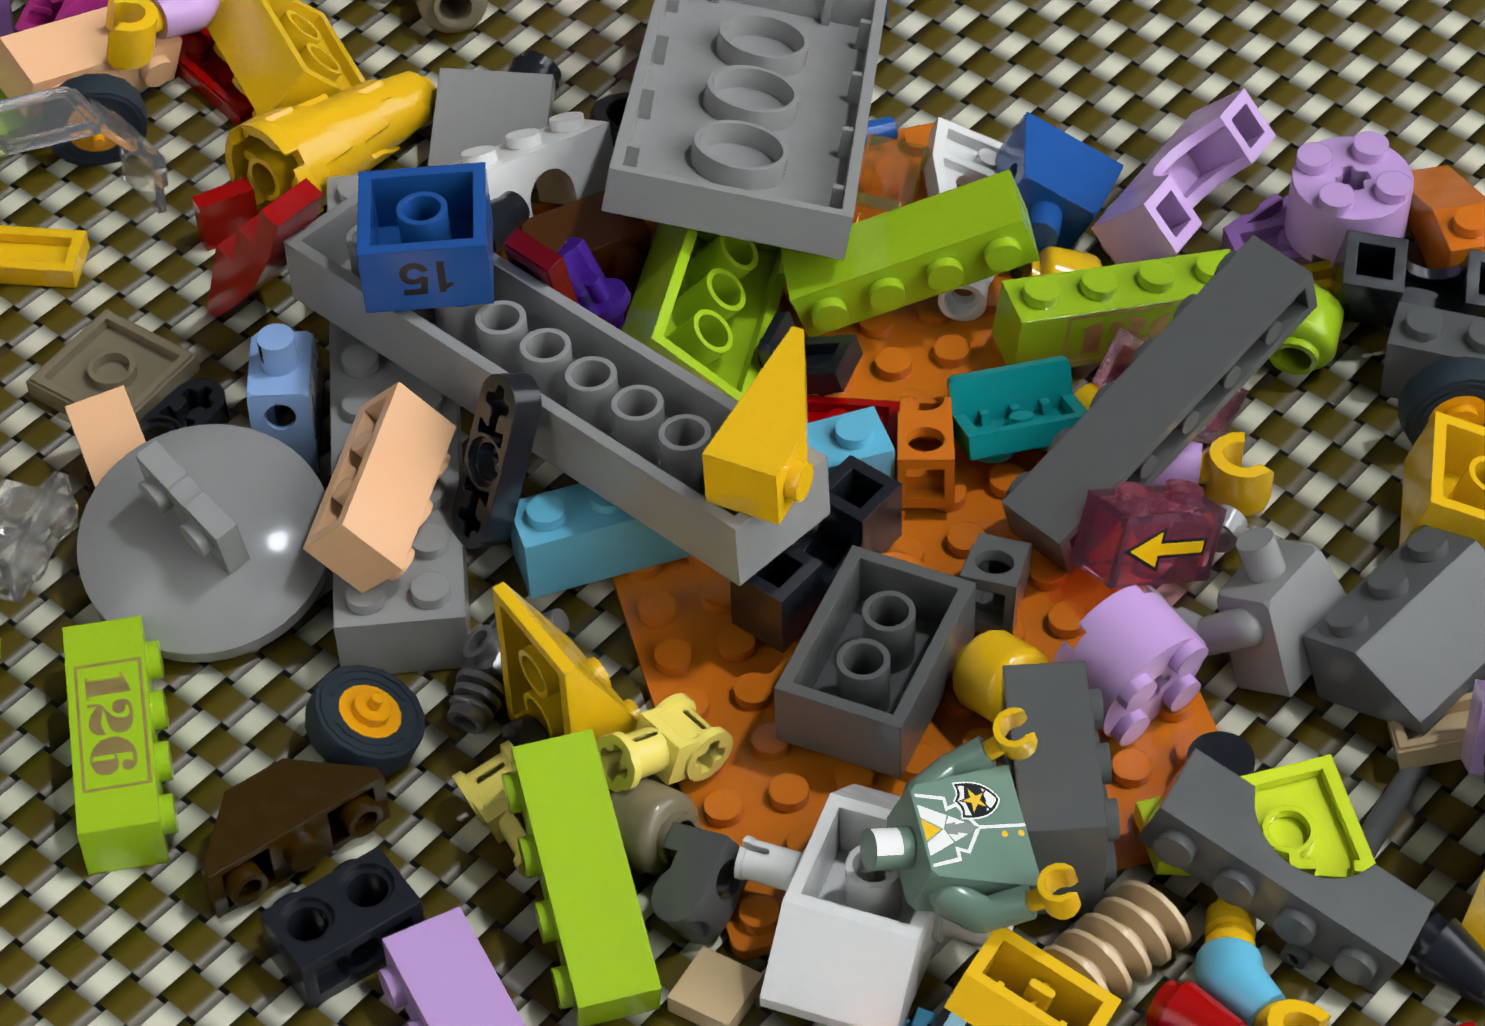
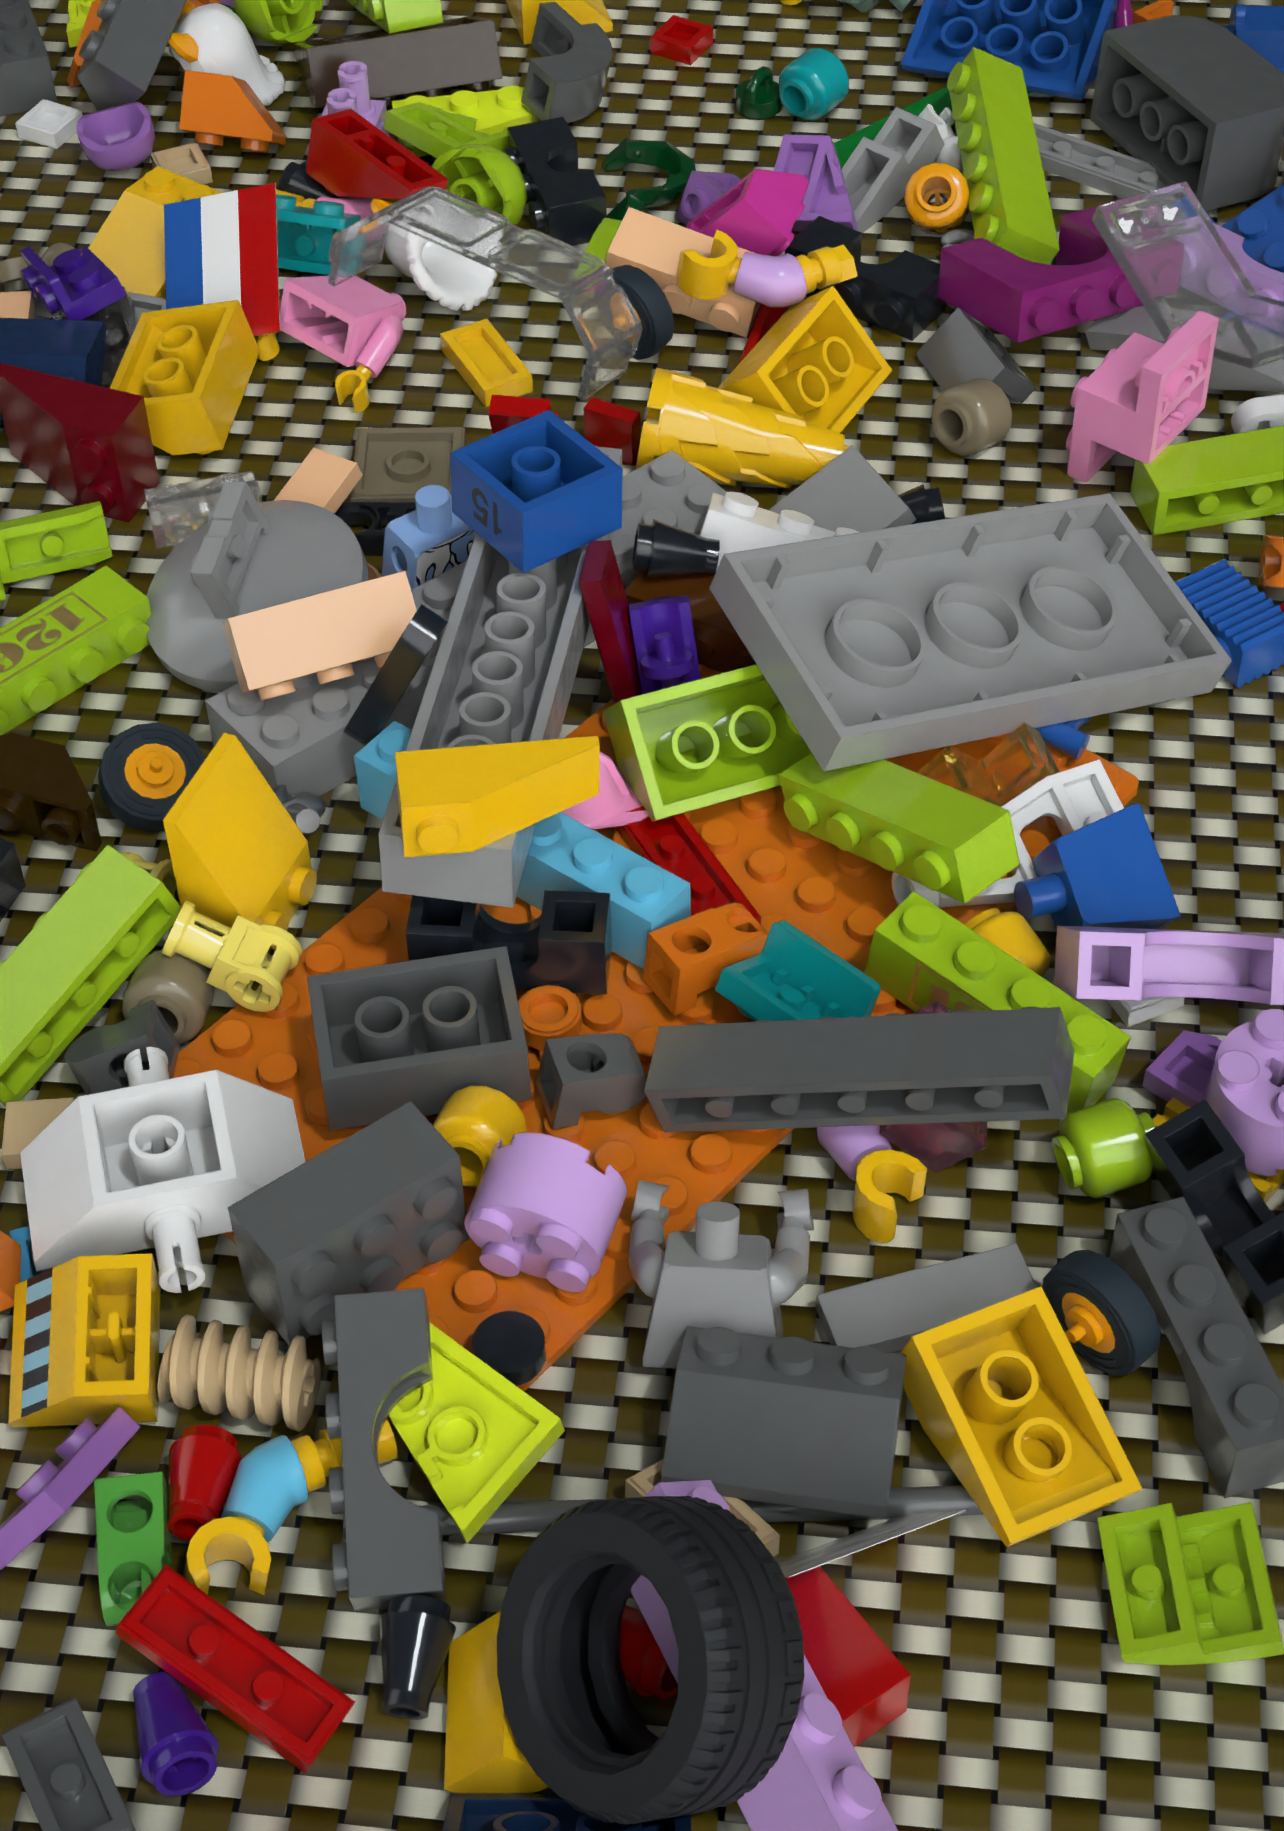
camera: 55 degrees right, 0 degrees up
black bracket [757,312,863,396] -> none
sand green torso [860,707,1081,934] -> none
clear pink brick [1070,479,1227,589] -> none
none -> light grey tile [816,1243,1037,1353]

